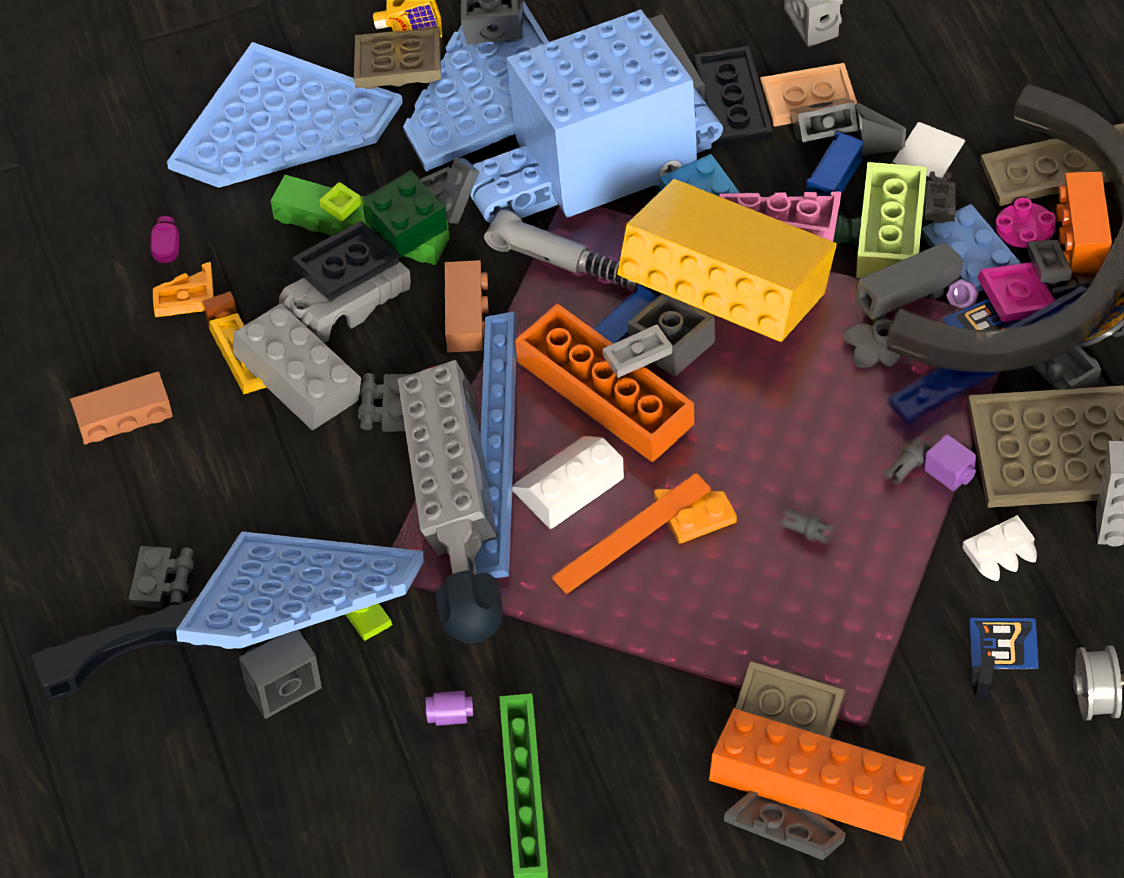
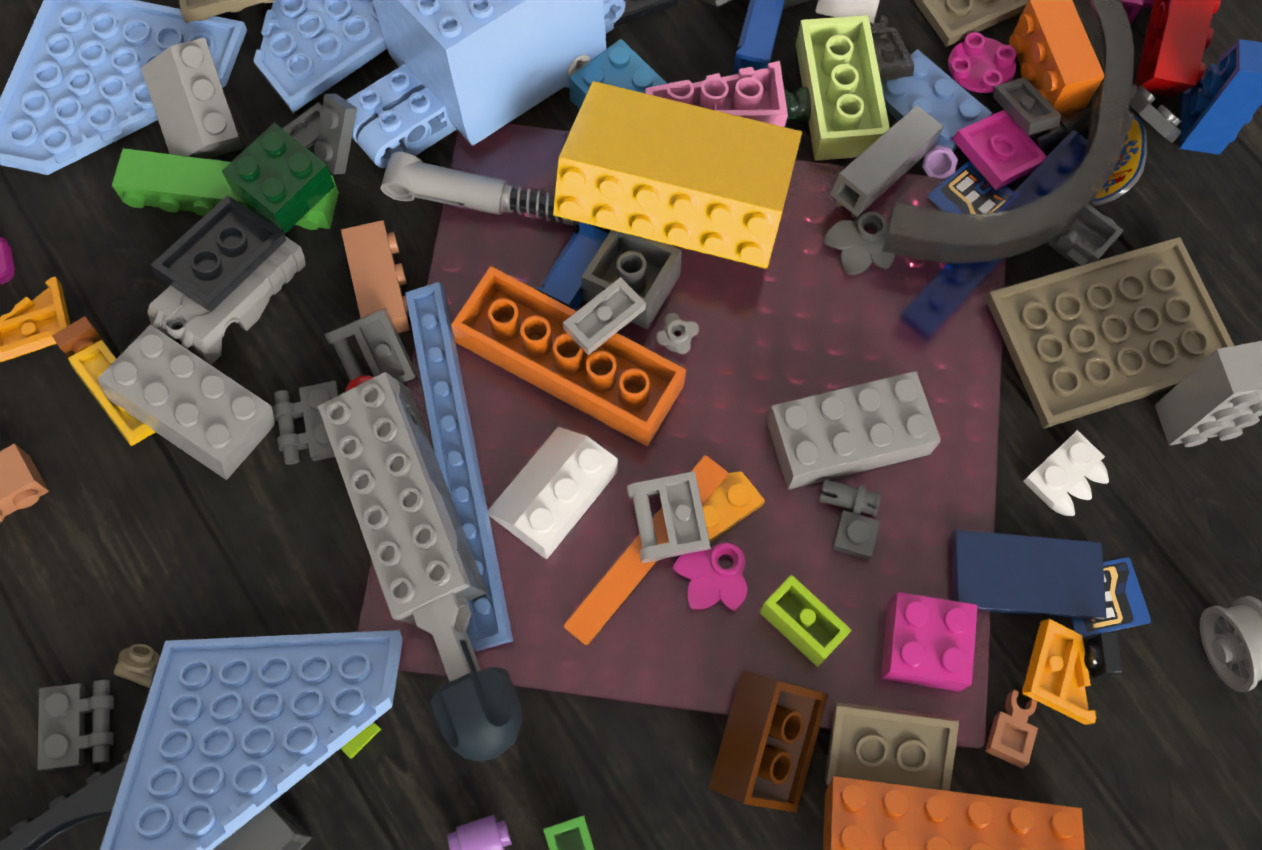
camera: 20 degrees left, 15 degrees up
lime plate [319,182,362,222] -> none
dark grey pin [885,438,930,484] -> none
medium lavender brick [925,434,976,492] -> none
none -> dark tan plate [114,644,160,688]
none -> light grey slope [141,37,243,159]
none -> dark grey plate [324,308,417,383]
none -> light grey plate [627,471,710,563]
none -> light grey plate [656,313,699,354]
none -> dark pink plate [673,542,748,611]
none -> reddish brown slope [708,669,829,813]
none -> lime brick [759,574,852,667]
none -> light grey brick [766,371,941,490]
none -> dark grey plate [832,510,881,561]
none -> dark pink brick [881,592,978,692]
none -> dark blue tile [951,530,1107,620]
none -> nougat plate [985,690,1038,768]
none -> light orange wing [1022,619,1096,725]

